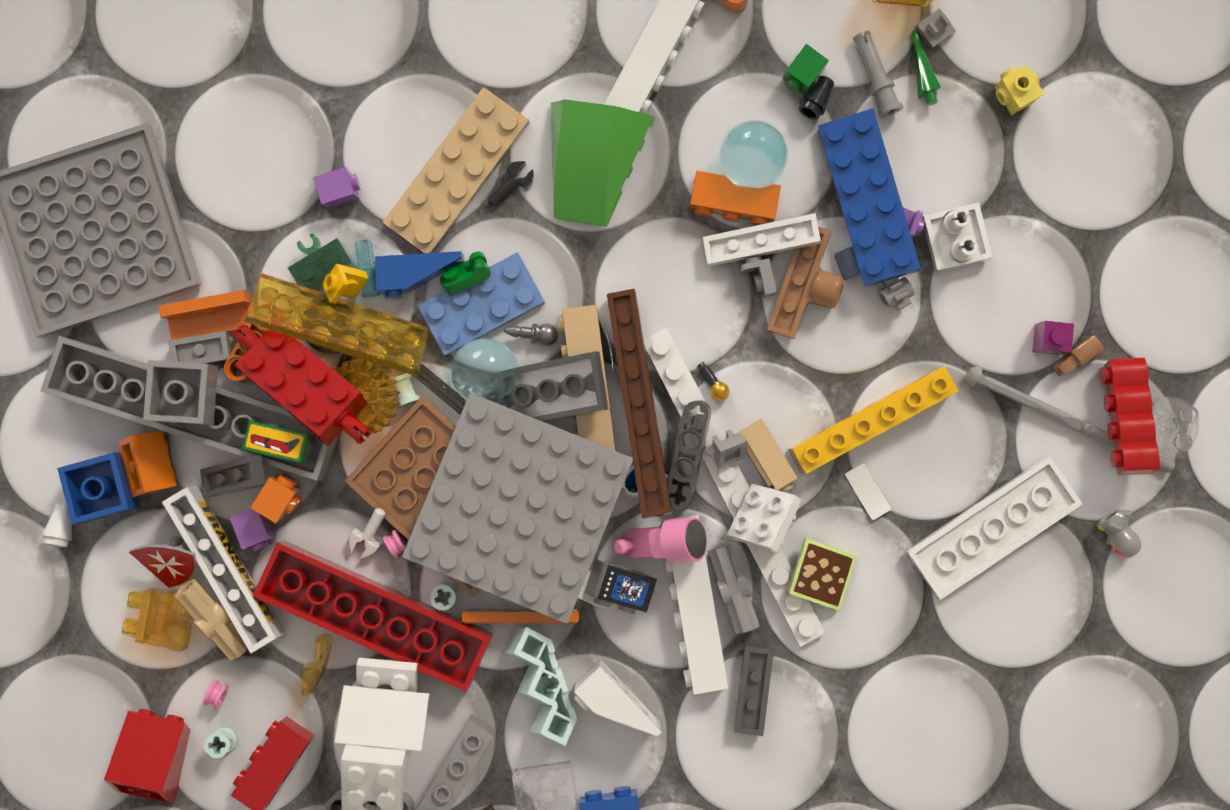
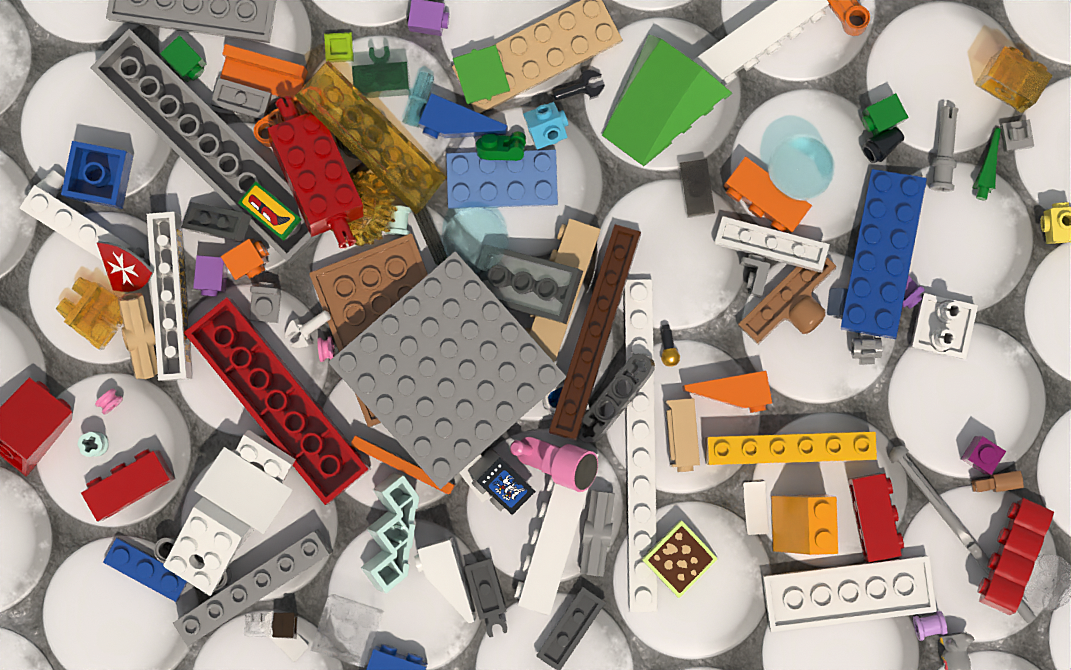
camera: 30 degrees right, 0 degrees up
orange brick [118,430,177,498] -> none
light grey brick [143,360,218,425] -> none
clear yellow slope [302,634,333,696] -> none
yellow bracket [322,263,369,304] -> none
light aqua bush [430,582,459,611] -> none
flat silver bar [504,323,558,346] -> none
light grey tile [712,430,746,468] -> none
white plate [727,484,802,554] -> none
none -> white plate [20,185,131,261]
none -> green brick [160,35,207,82]
none -> light grey bracket [249,282,281,323]
none -> lime tile [324,32,354,63]
none -> bright green piece [453,45,510,105]
none -> dark grey plate [464,558,507,637]
none -> medium azure brick [523,102,569,149]
none -> clear smoke plate [679,159,715,218]
none -> orange slope [682,371,772,413]
none -> light orange slope [771,494,838,555]
none -> red brick [848,473,904,562]
none -> lavender bush [913,611,947,641]

